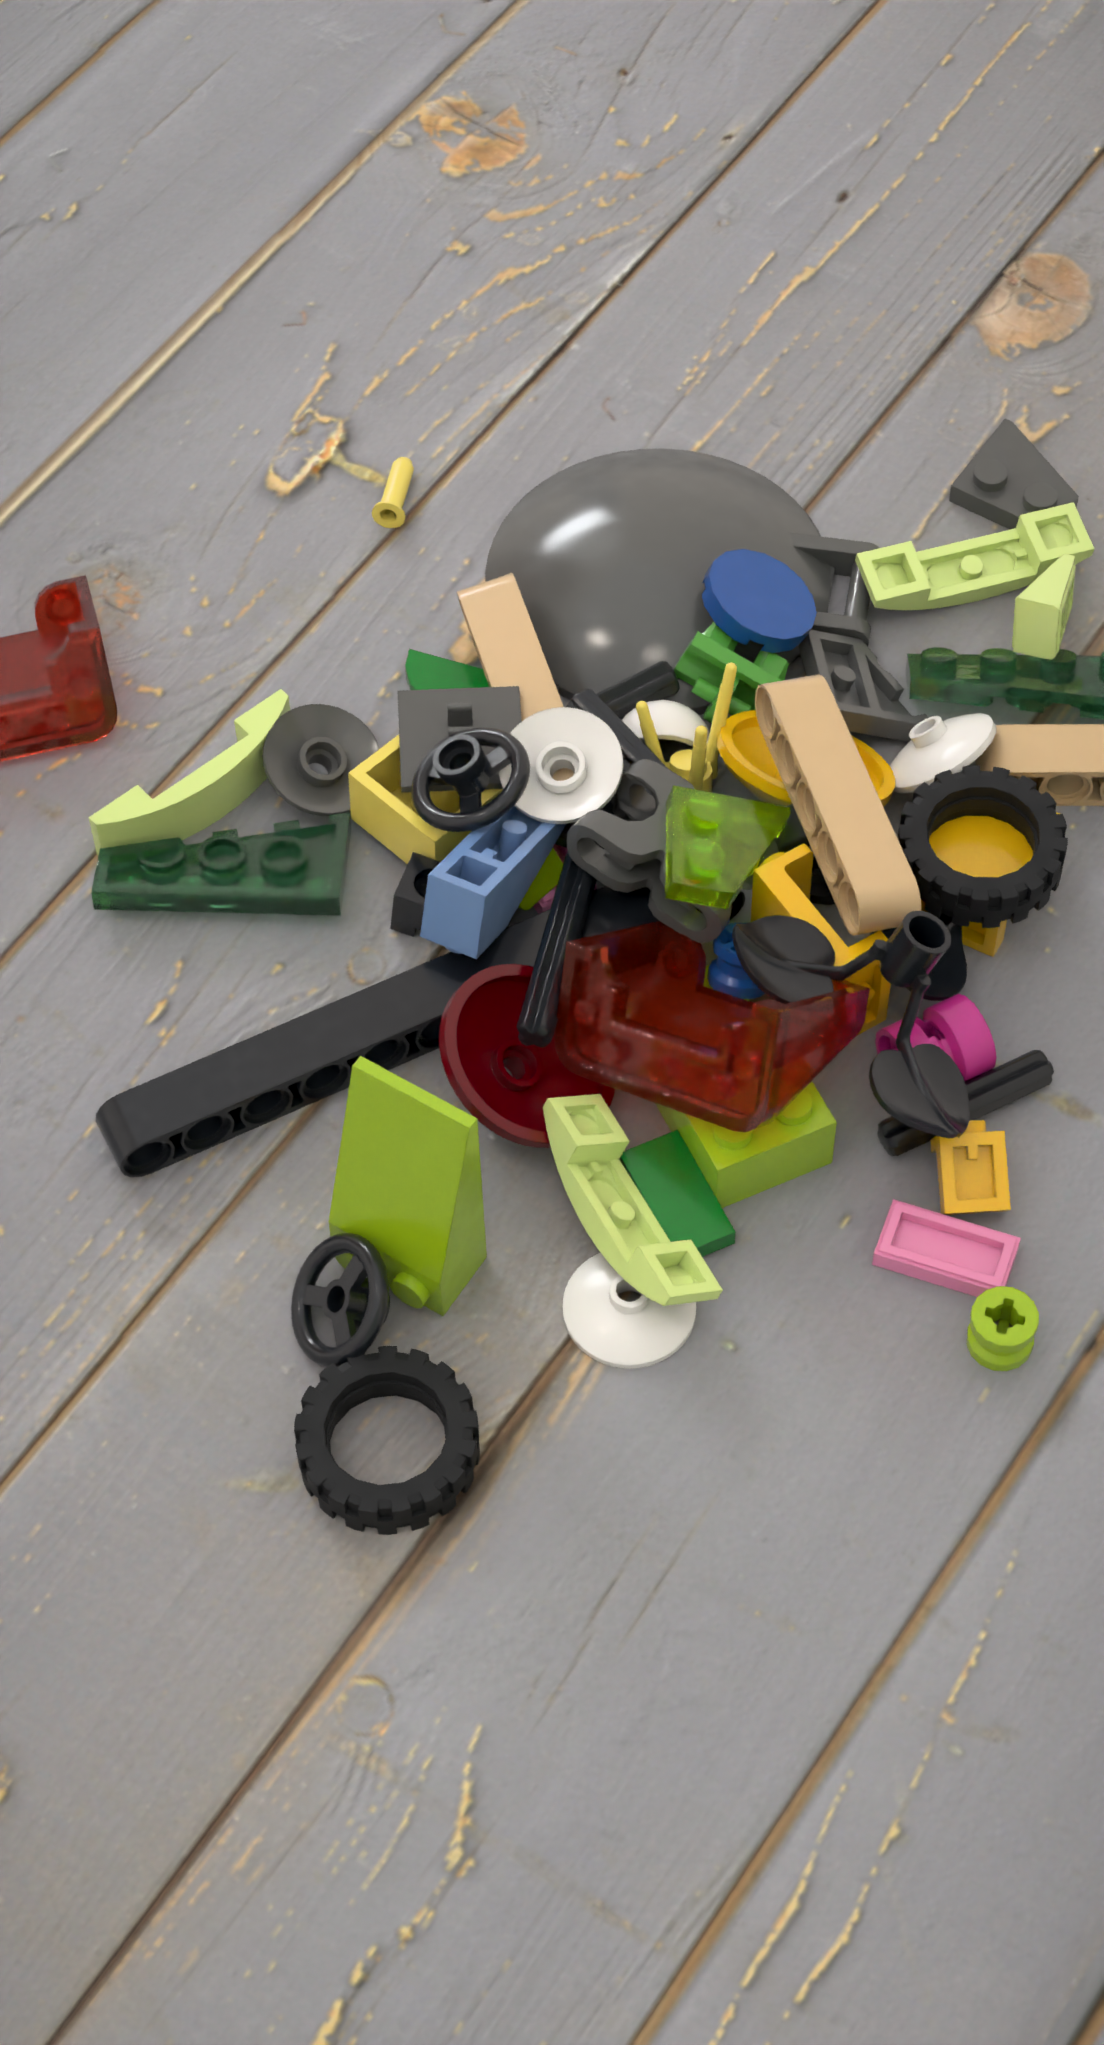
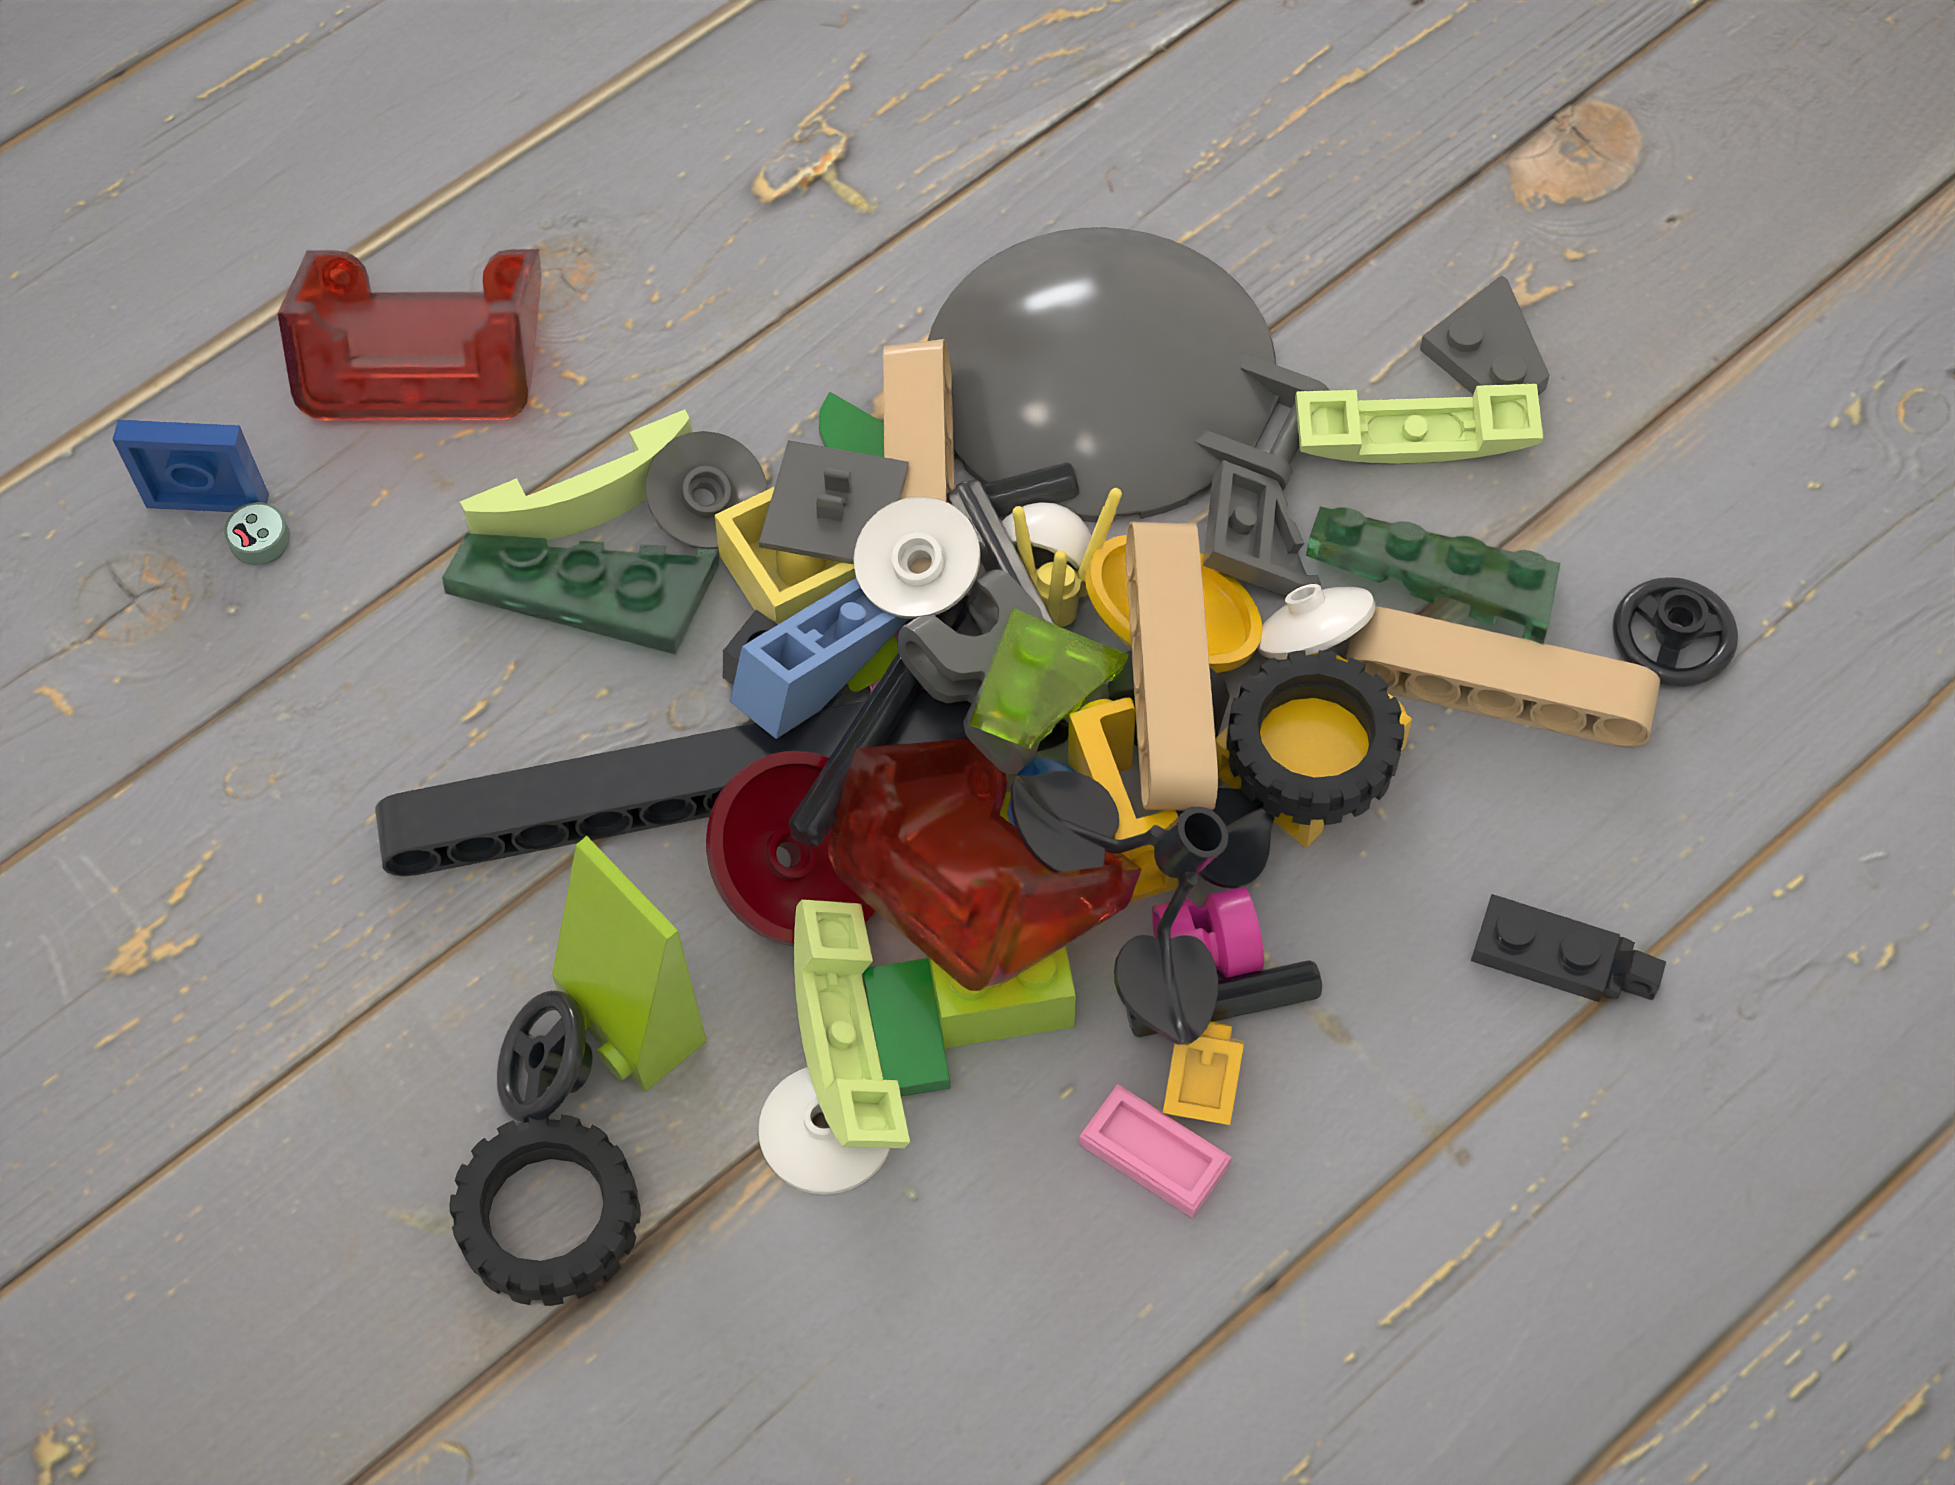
camera: 15 degrees right, 5 degrees up
light yellow piece [372,457,414,528] -> none
black piece [411,728,530,832] -> none
bright green hips [674,622,789,724] -> none
blue tile [702,549,817,653] -> none
lime wheel [966,1286,1039,1371] -> none
yellowish green slope [1012,554,1076,660] -> none

